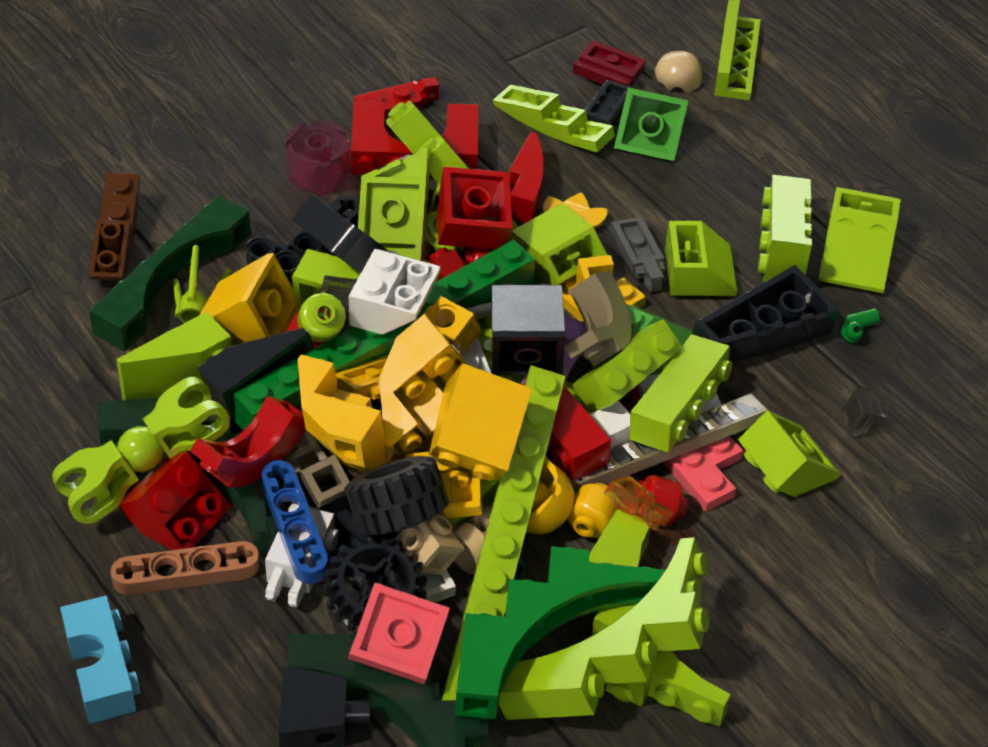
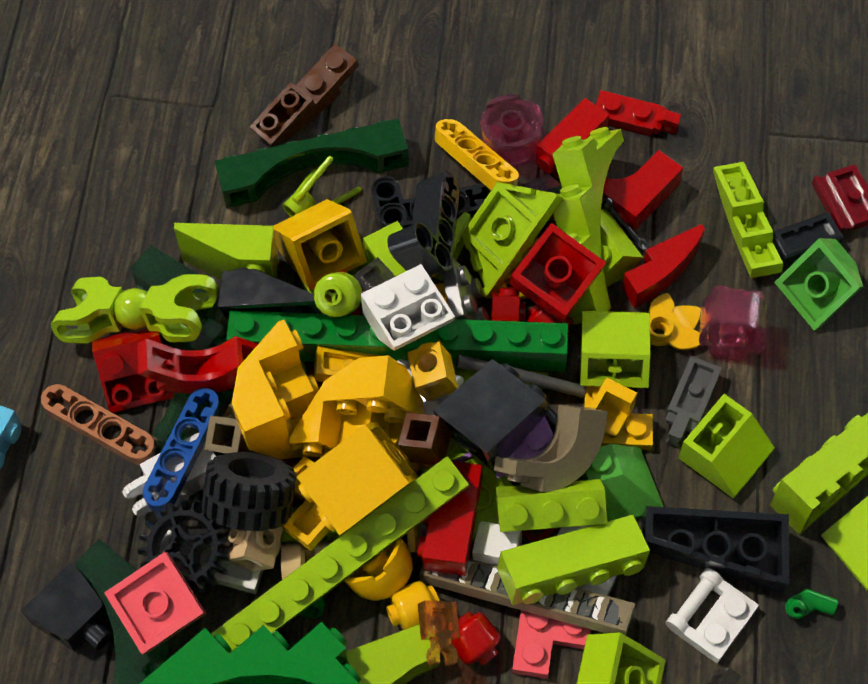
camera: 45 degrees right, 15 degrees up
none -> reddish brown brick [398,413,452,465]
none -> yellow beam [434,119,519,190]
none -> white plate [665,568,759,664]
none -> clear pink brick [699,285,769,360]

